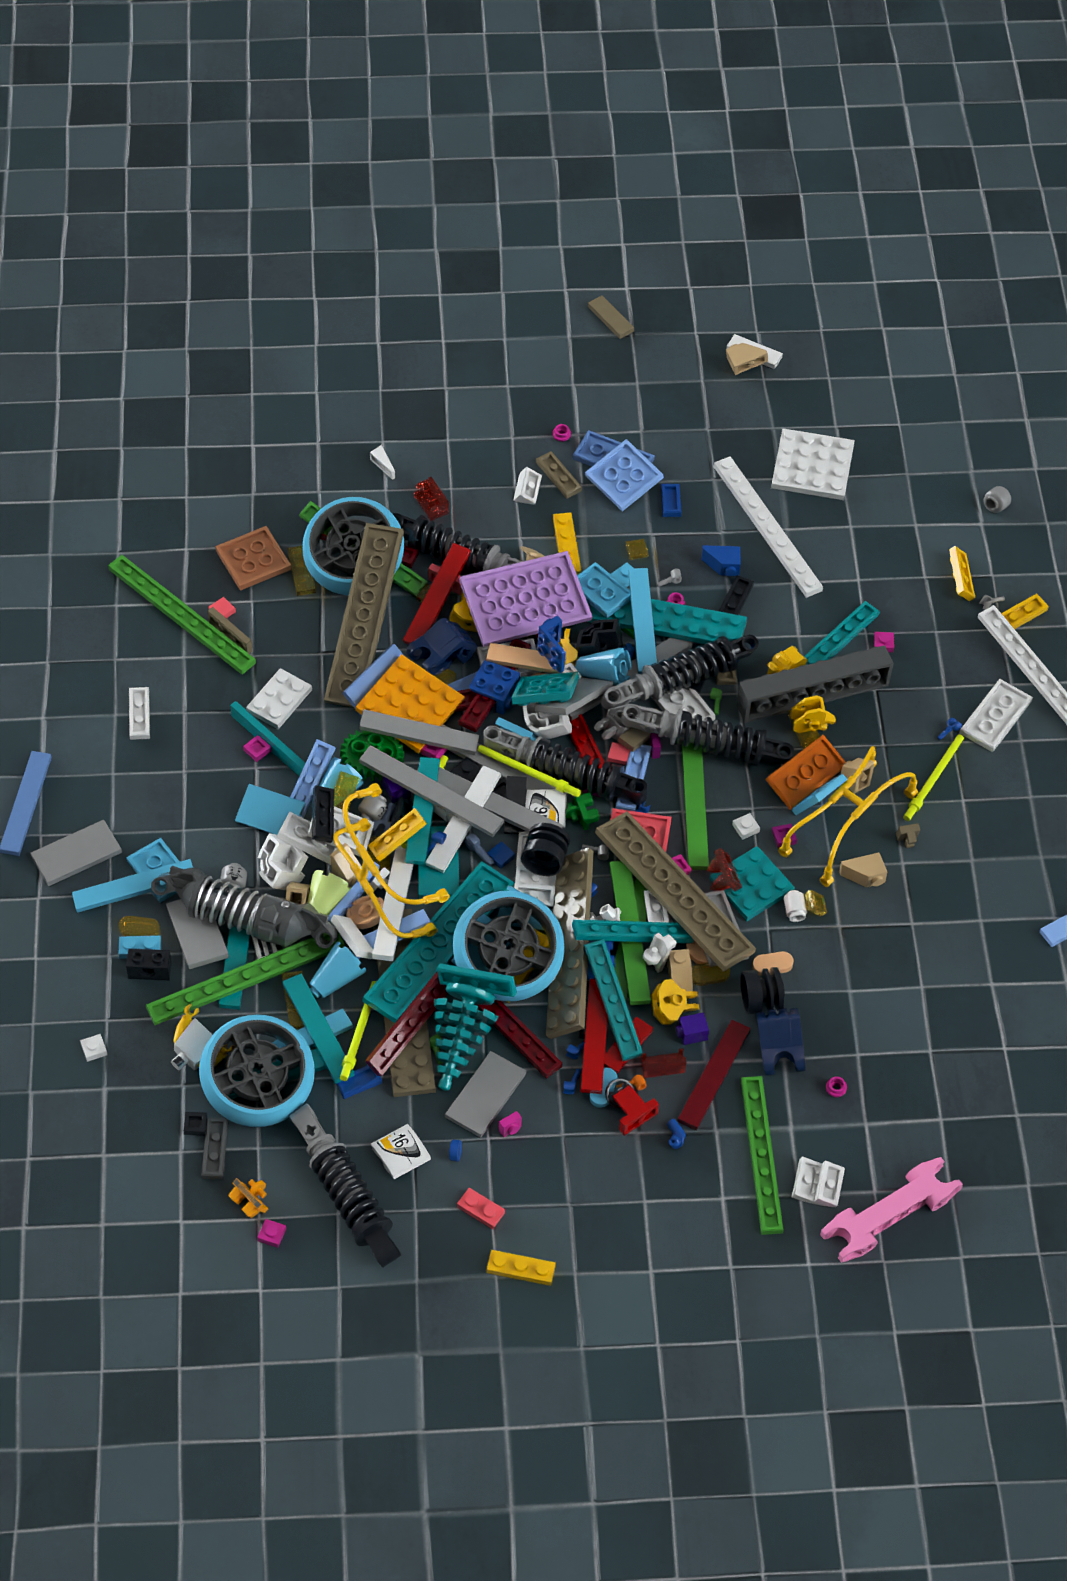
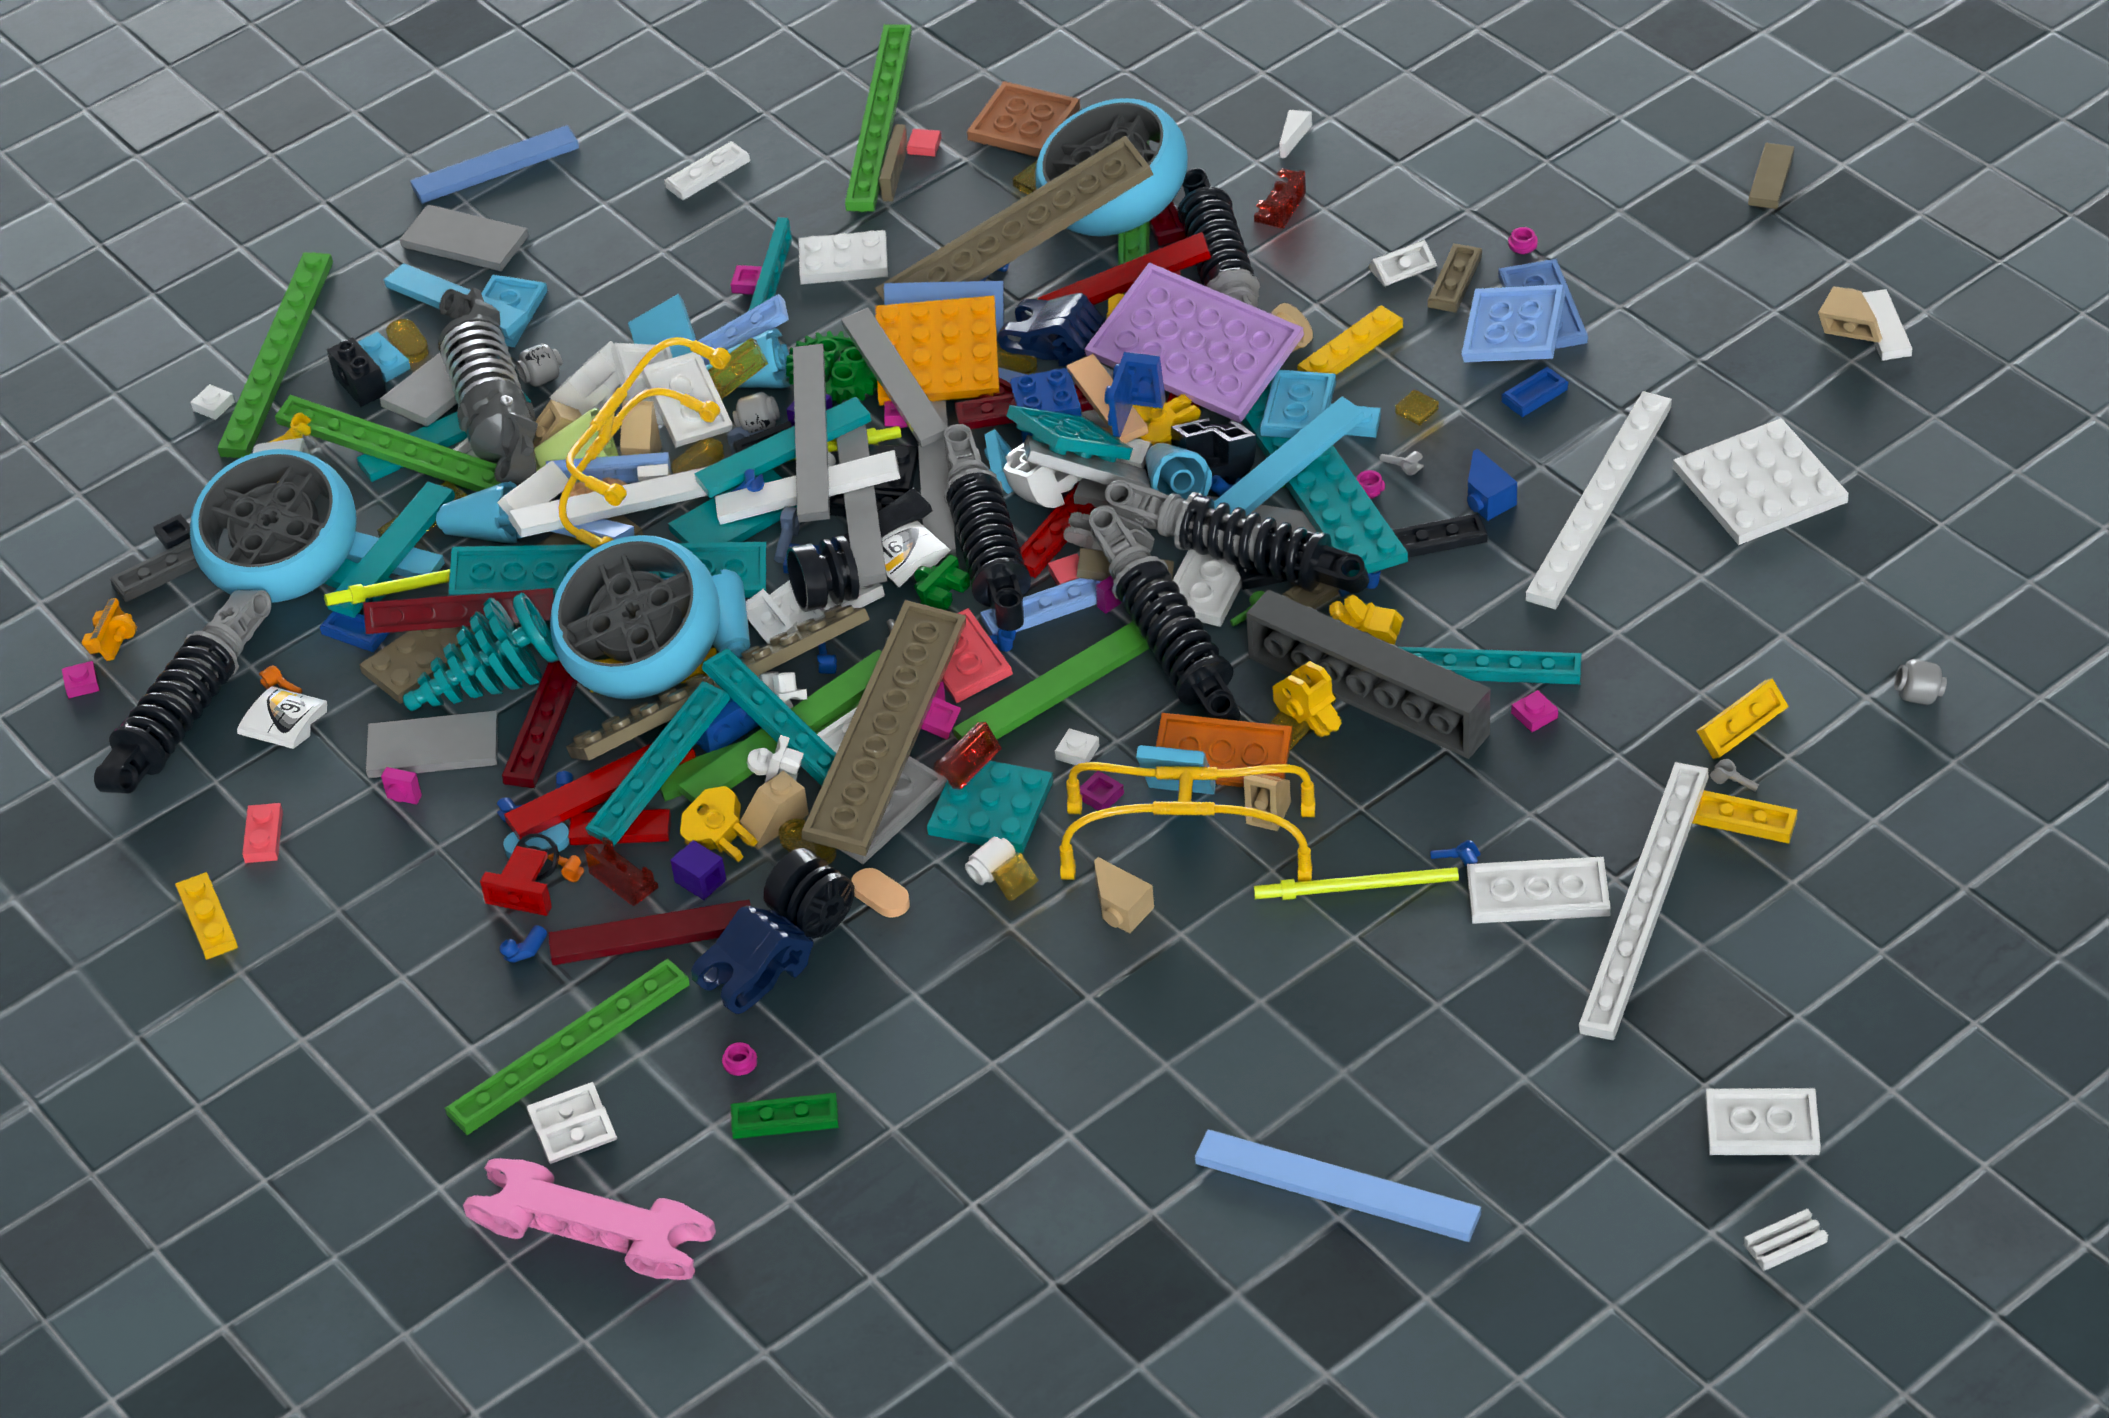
camera: 60 degrees right, 10 degrees down
black tile [312,785,334,843] -> none
yellow plate [368,808,427,862] -> none
teal tile [436,963,517,997] -> none
blue tile [449,1139,462,1162] -> none
neon yellow bar [477,745,581,798] -> none
dark tan tile [896,823,921,848] -> none
none -> bright green plate [217,252,333,458]
none -> orange hand [259,665,302,694]
none -> green tile [731,1093,839,1139]

